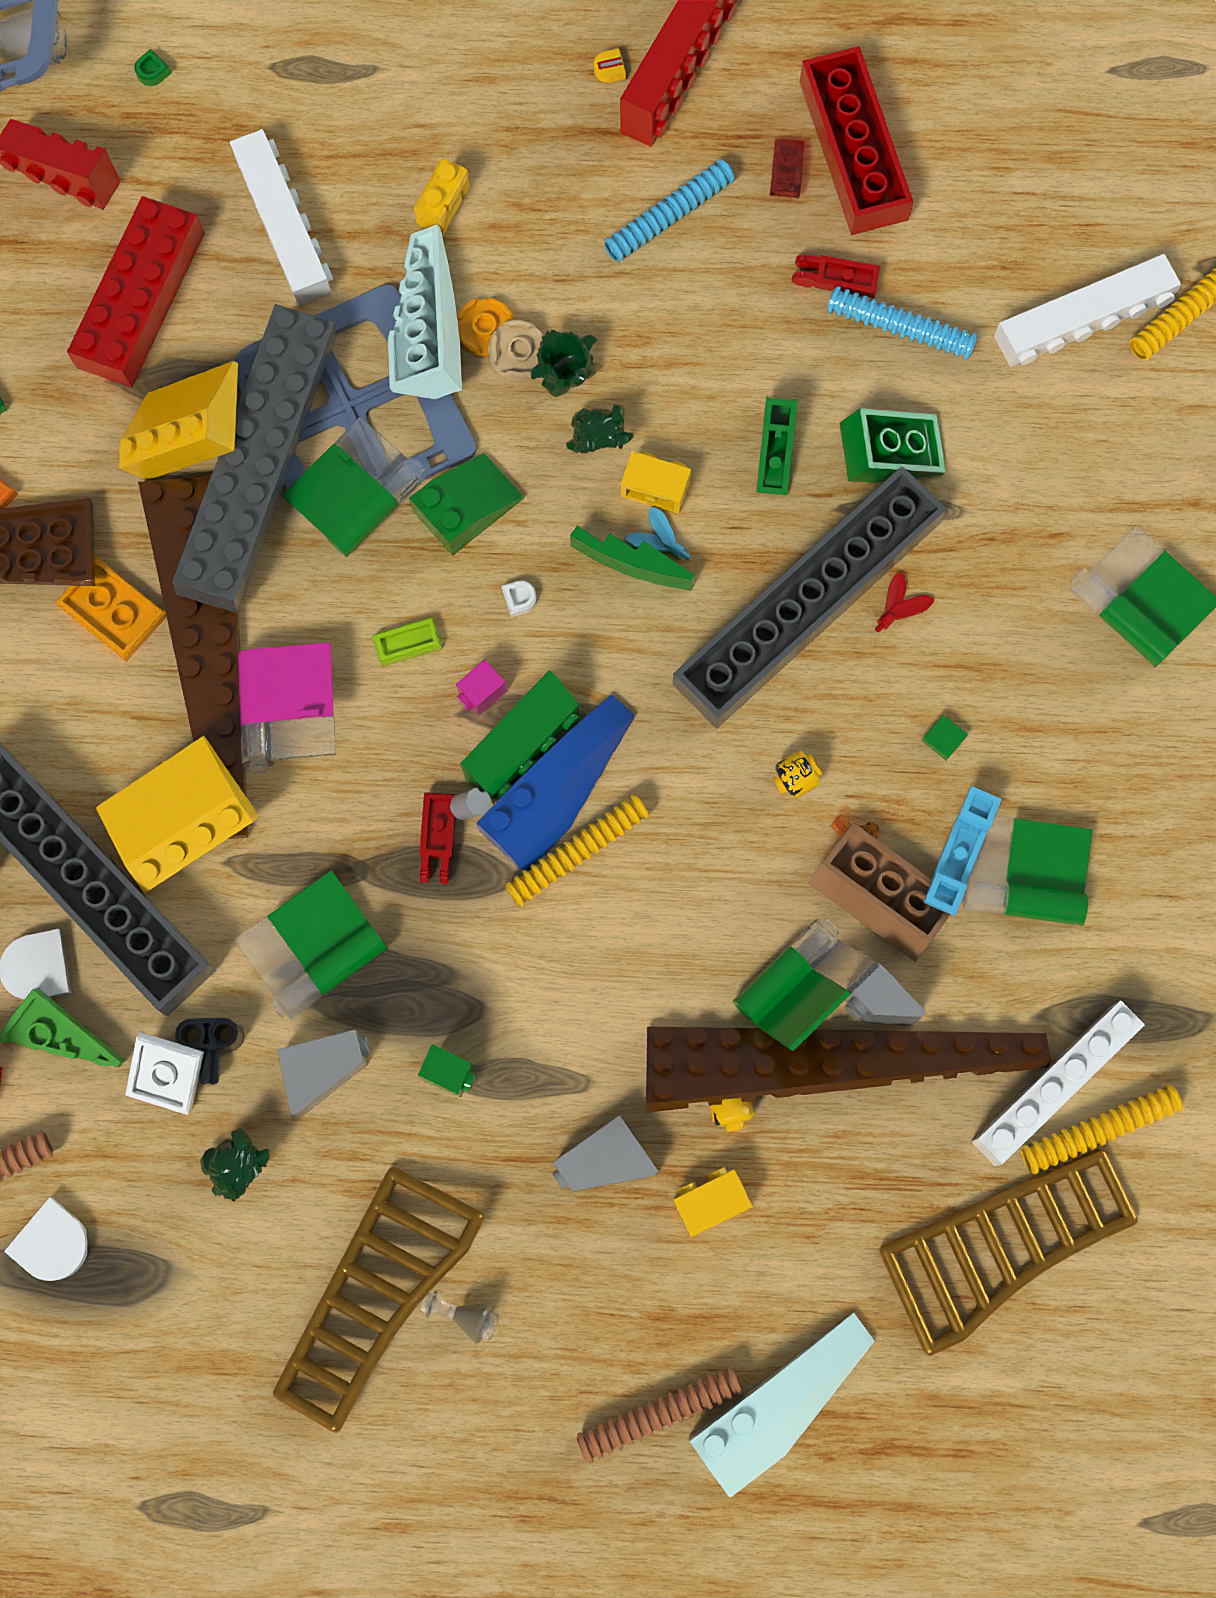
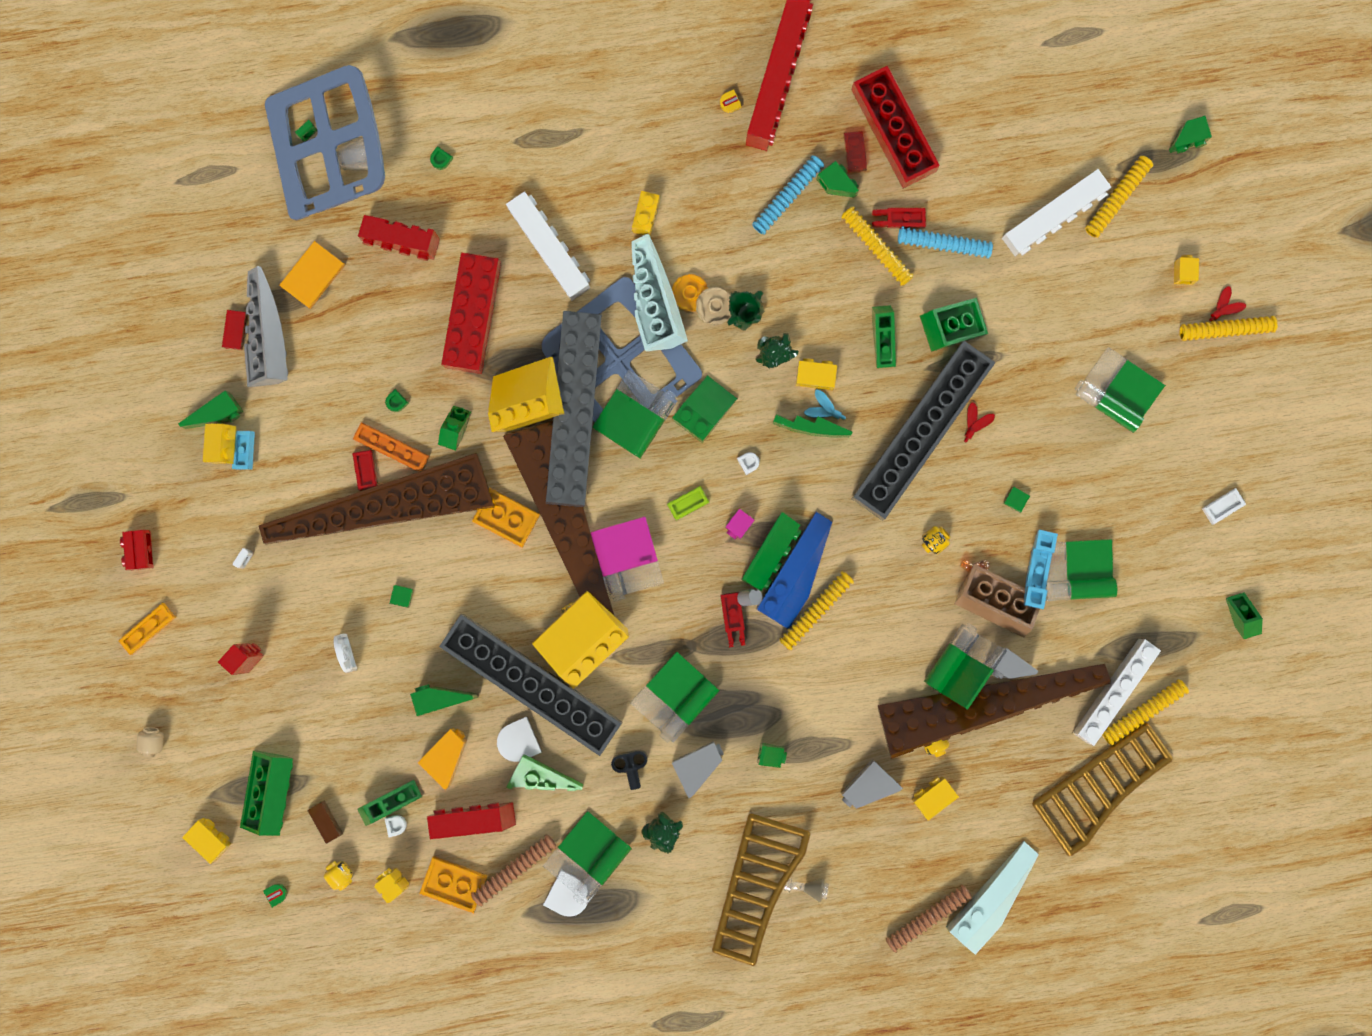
camera: 10 degrees left, 10 degrees up
white tile [125,1032,204,1115] -> none
none -> green slope [438,406,472,451]
none -> green door [543,811,632,905]
none -> green slope [816,161,859,198]
none -> yellow piece [841,206,914,286]

